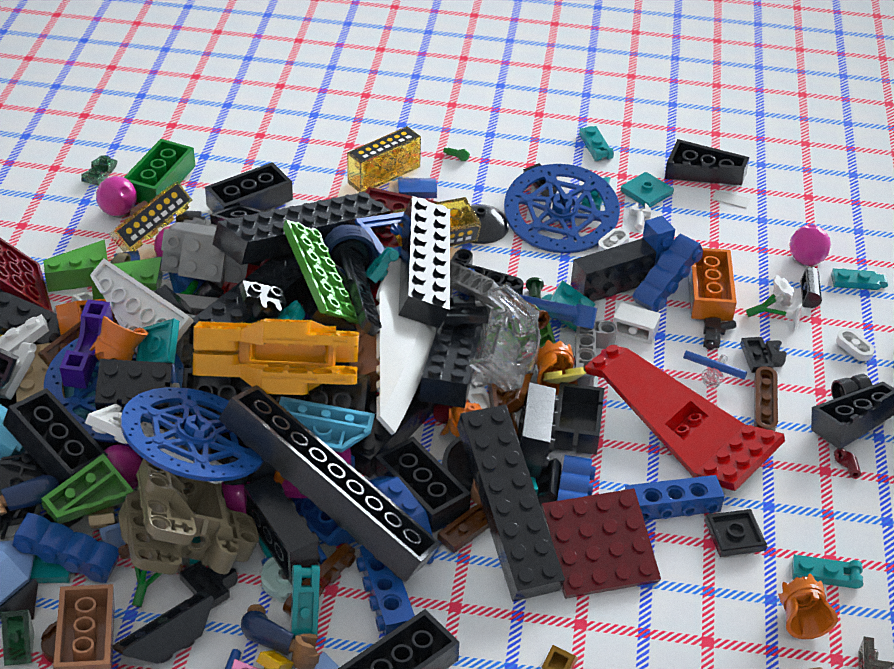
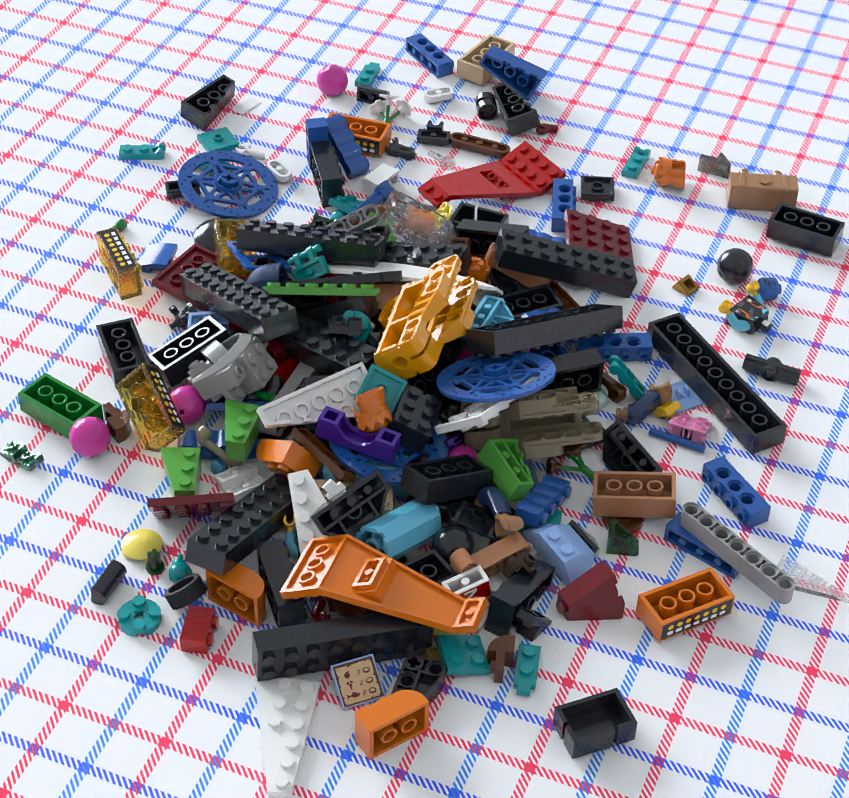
camera: 75 degrees left, 0 degrees up
blue bar [683,350,747,380] -> none

